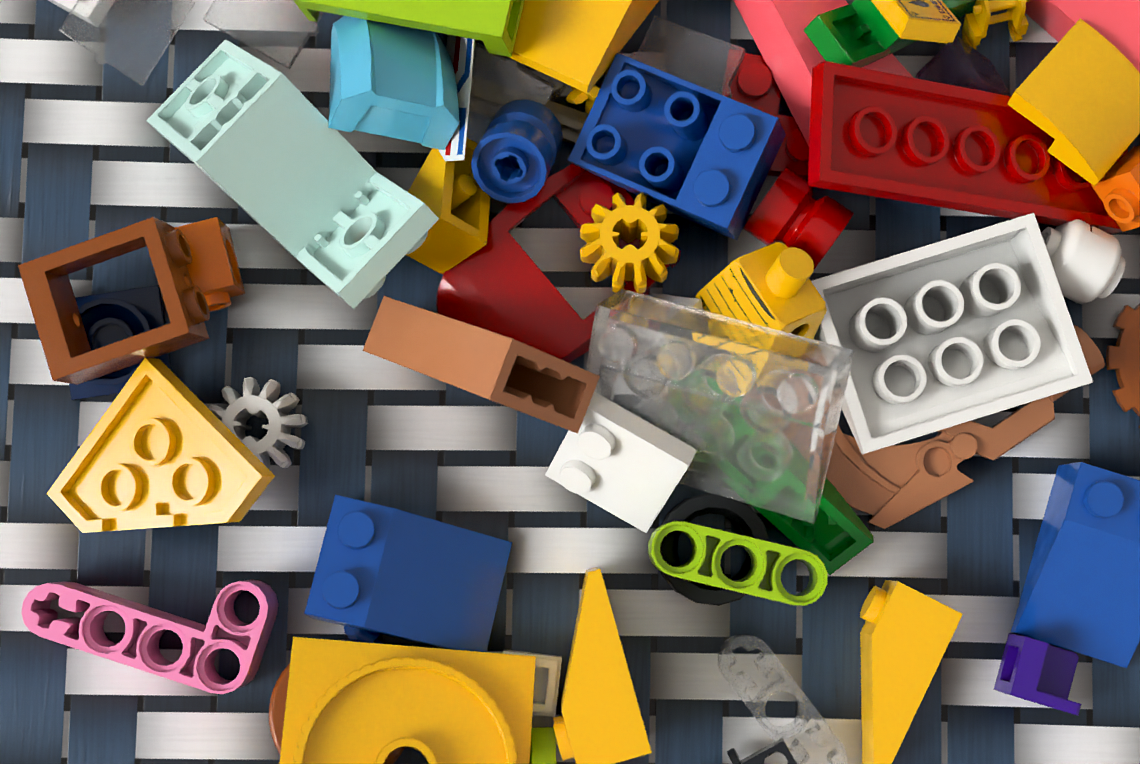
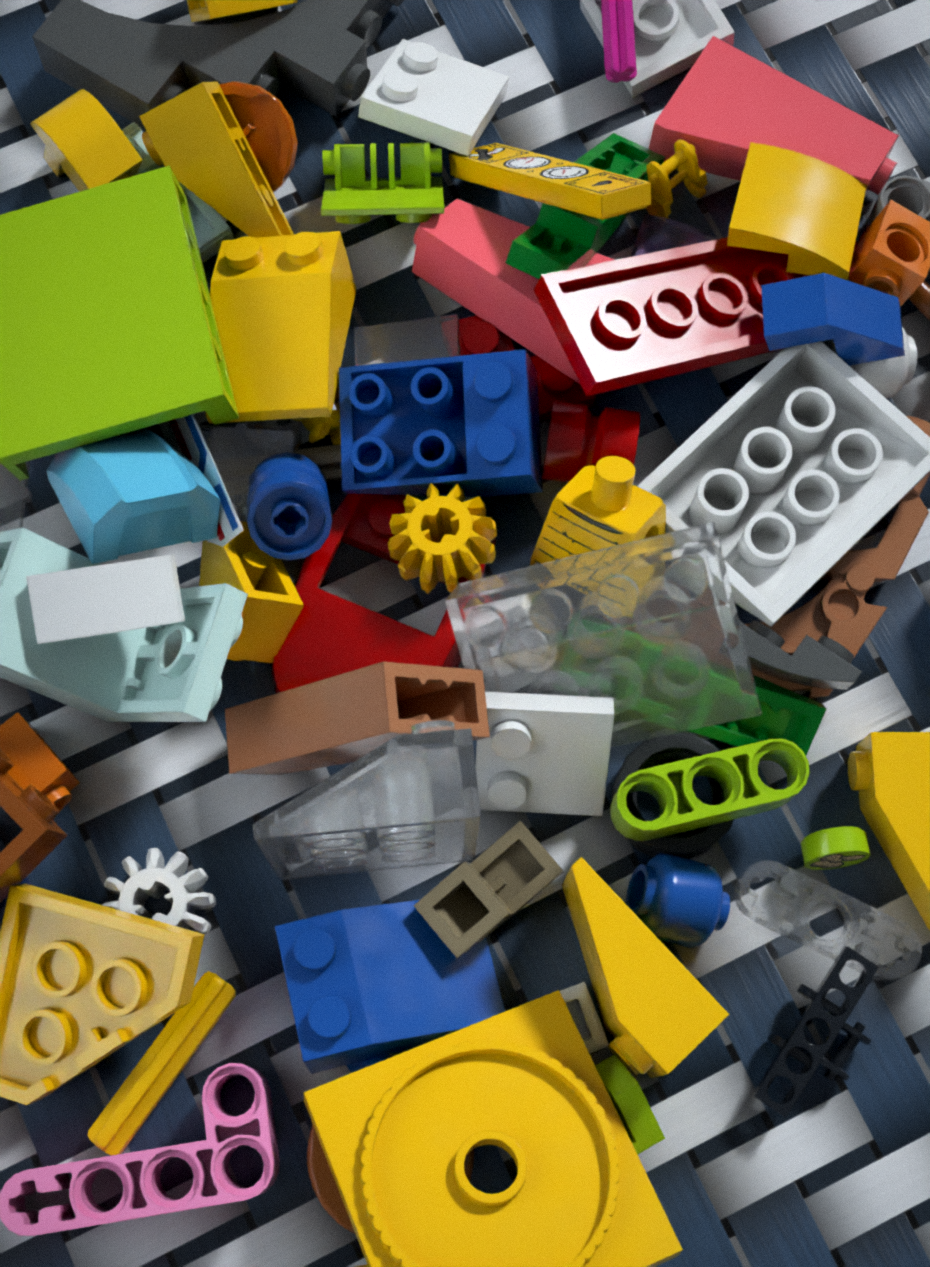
camera: 25 degrees left, 10 degrees down
none -> white slope [26,554,185,644]
none -> yellow axle [87,971,236,1156]
none -> clear slope [253,720,481,880]
none -> dark tan slope [414,821,564,958]
none -> blue head [626,853,730,948]
none -> dark grey slope [718,619,862,690]
none -> blue slope [761,273,905,366]
none -> lime tile [800,826,871,870]

